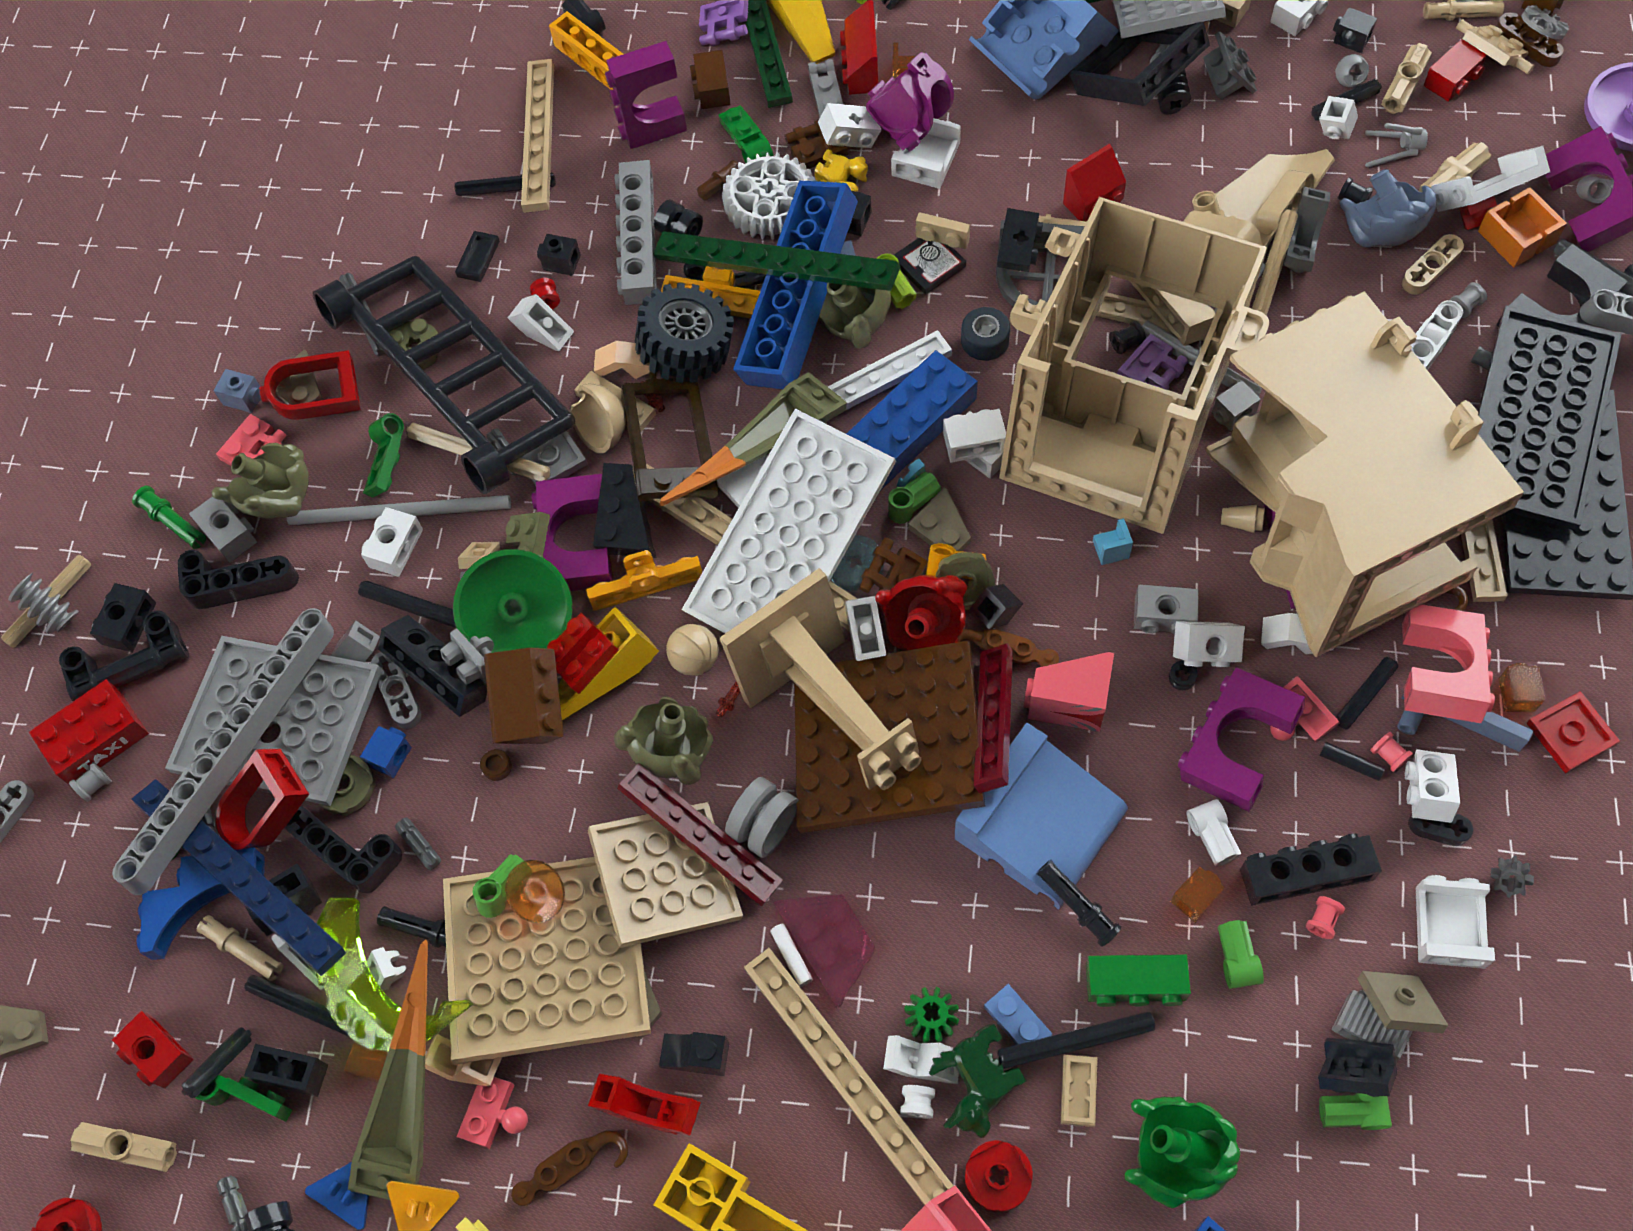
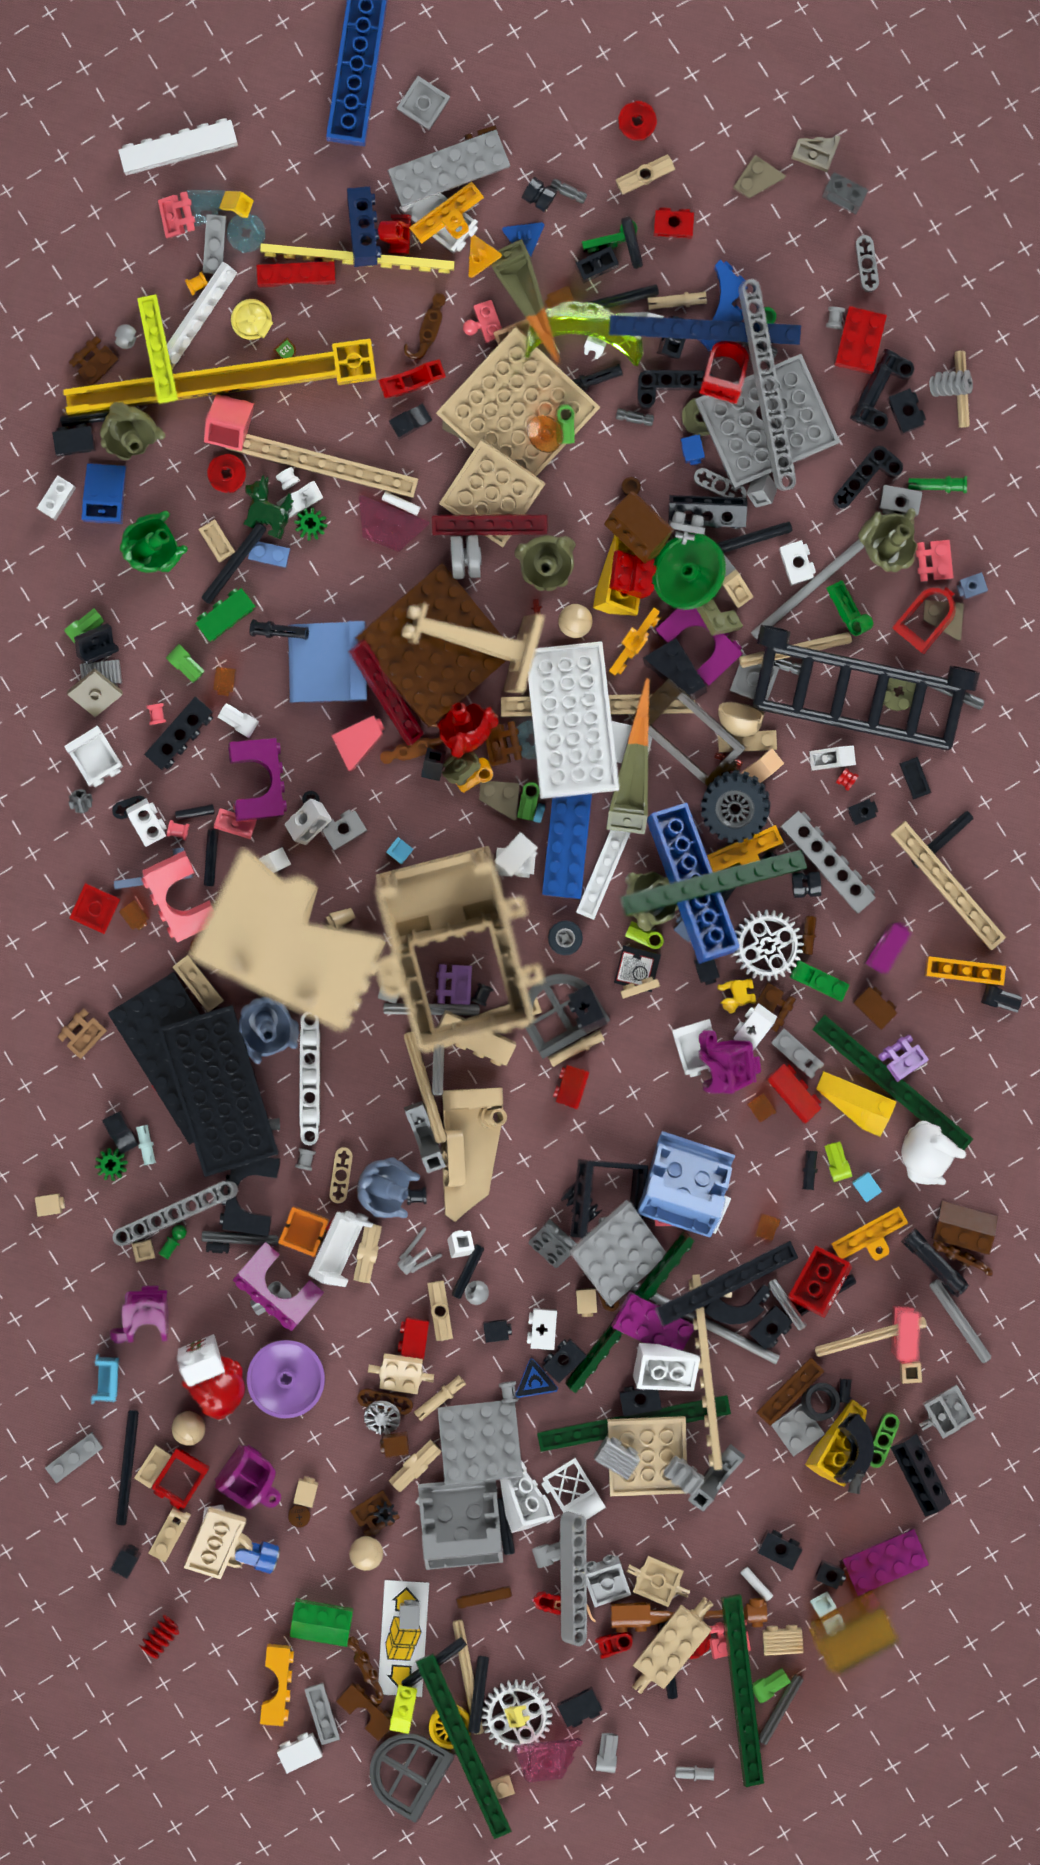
camera: 135 degrees right, 25 degrees up
white brick [844,596,886,661] -> none

